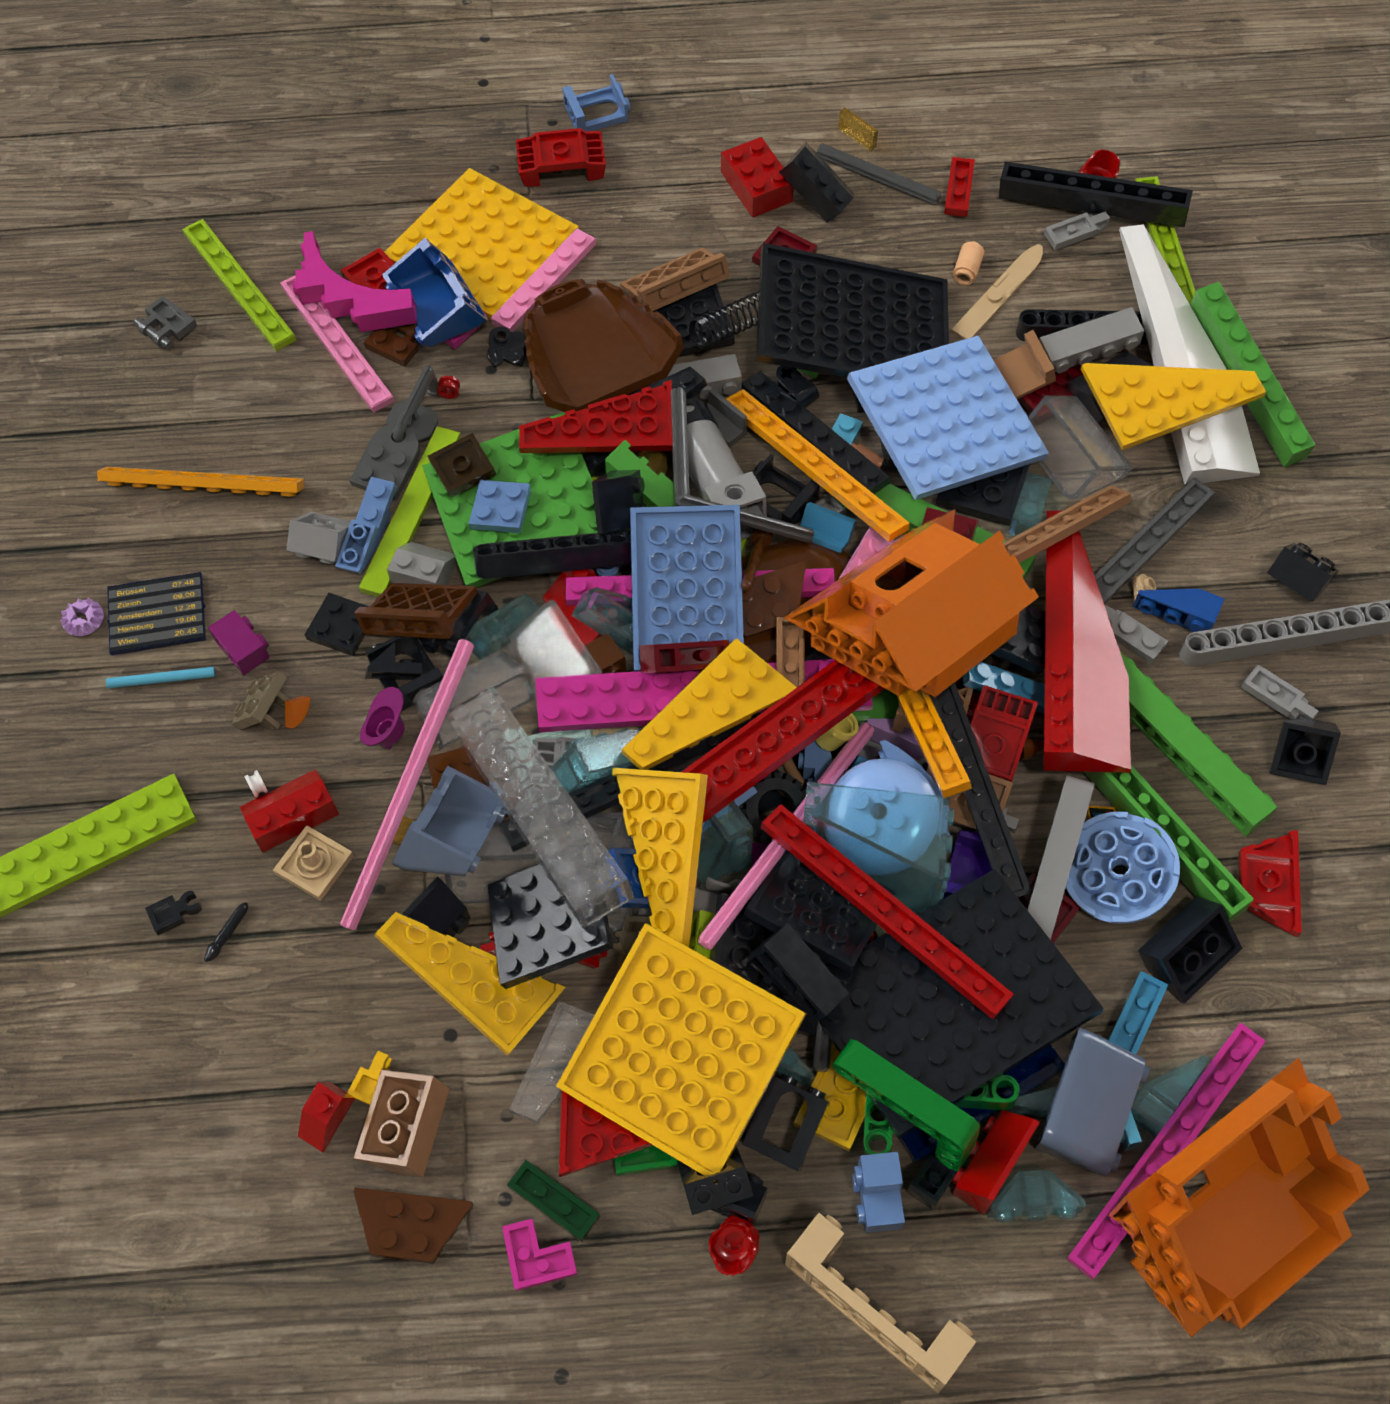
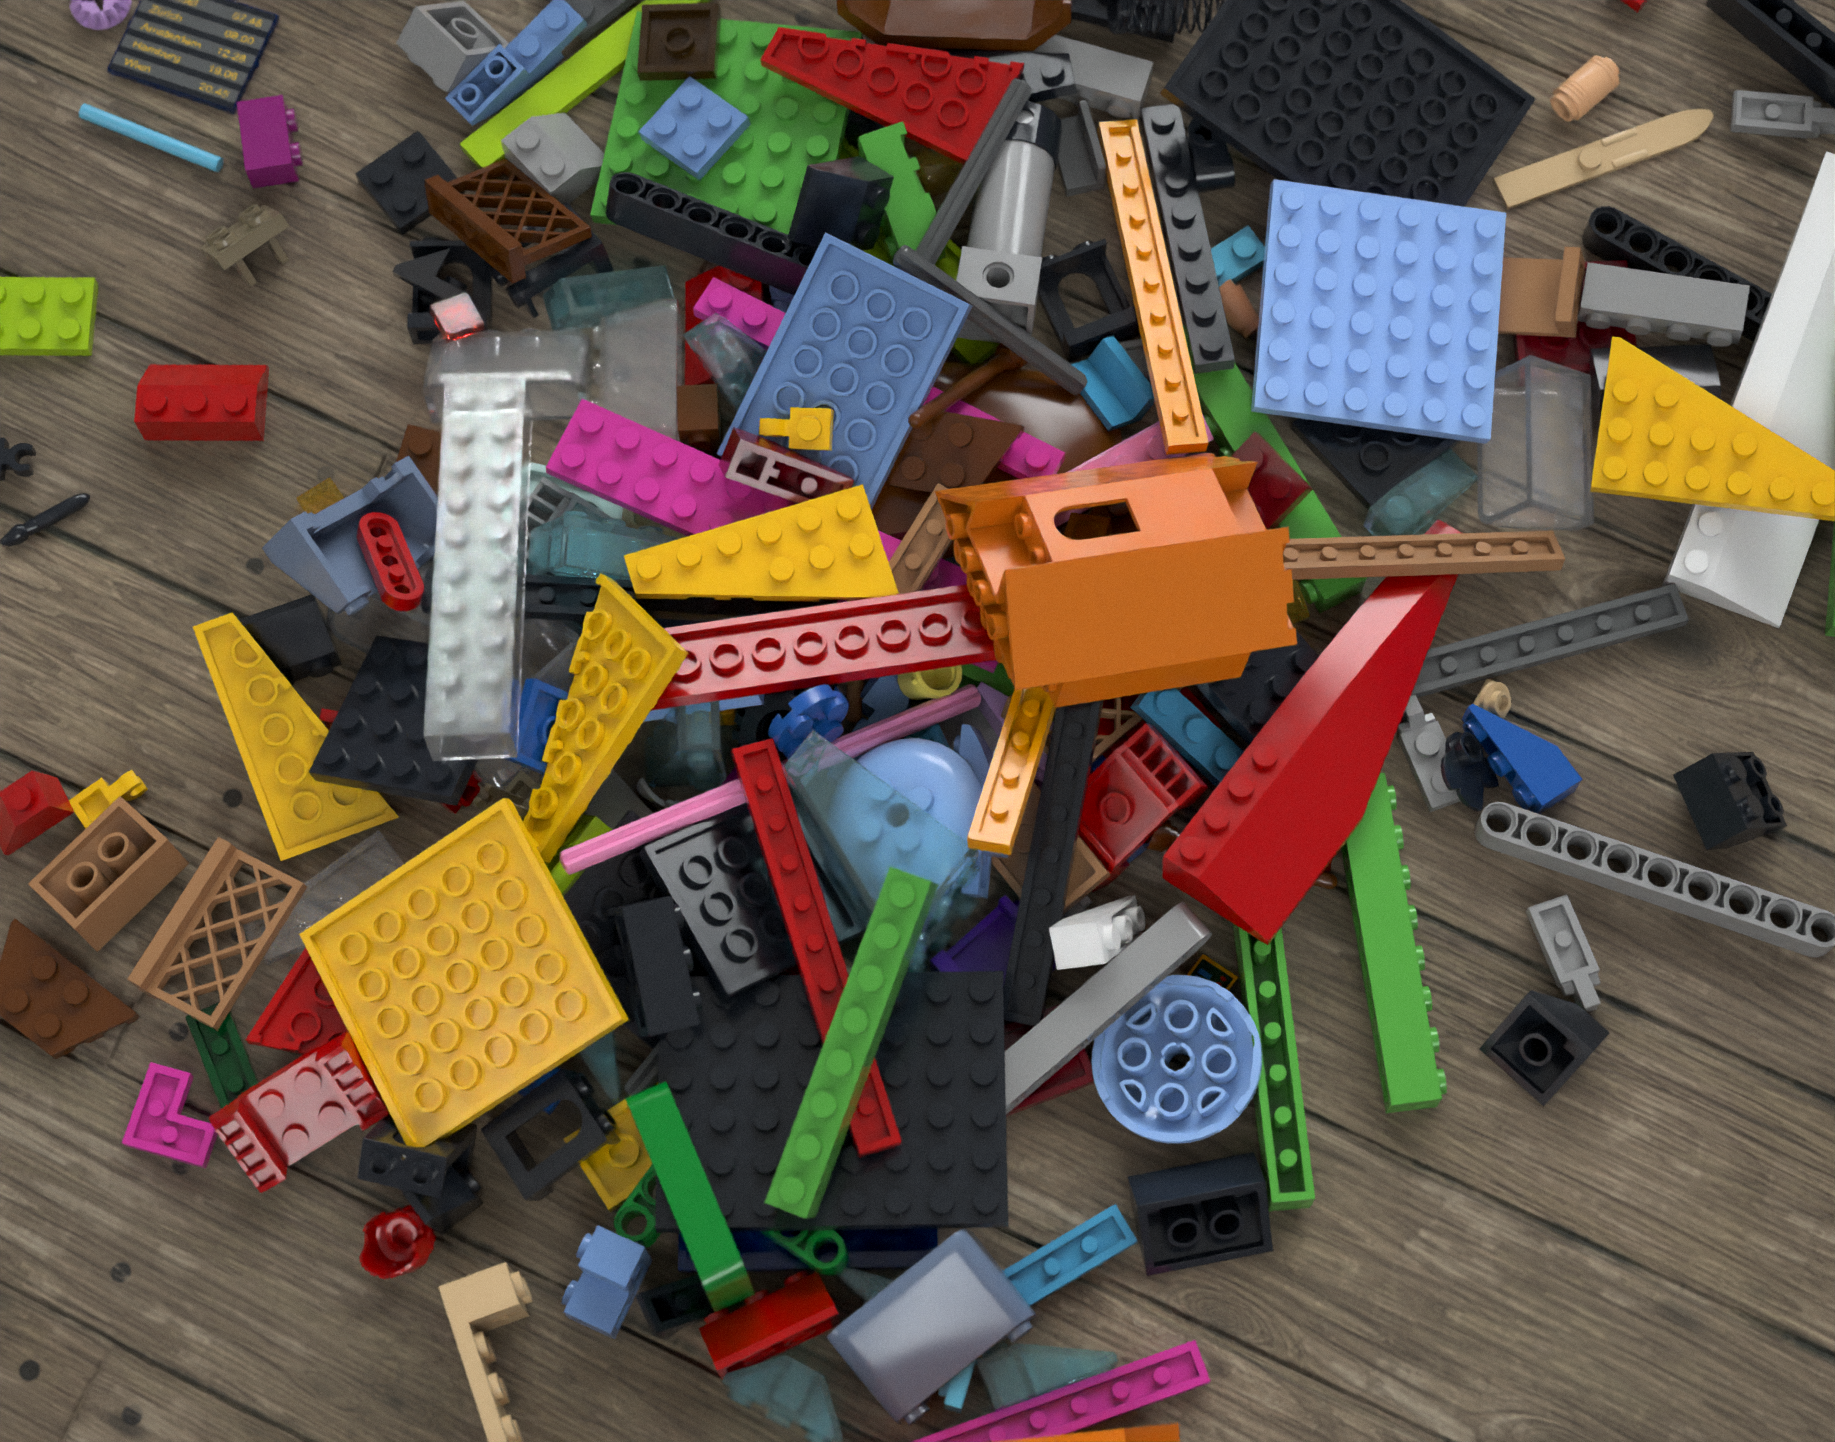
camera: 30 degrees right, 10 degrees up
white bush [244,770,268,798] -> none
tan plate [273,825,354,901] -> none
orange tile [285,696,310,729] -> none
bright pink axle [340,639,474,930] -> none
magenta piece [360,687,405,750] -> none
red wing [1238,830,1302,937] -> none
none -> medium nougat fence [127,837,307,1031]
none -> plate [209,1031,389,1193]
none -> red plate [356,512,424,611]
none -> clear red tile [430,292,484,343]
none -> yellow plate [759,407,834,451]
none -> bright green brick [765,866,939,1219]
none -> blue plate [768,685,849,760]
none -> white slope [1049,895,1145,970]
none -> black plate [1441,732,1499,812]

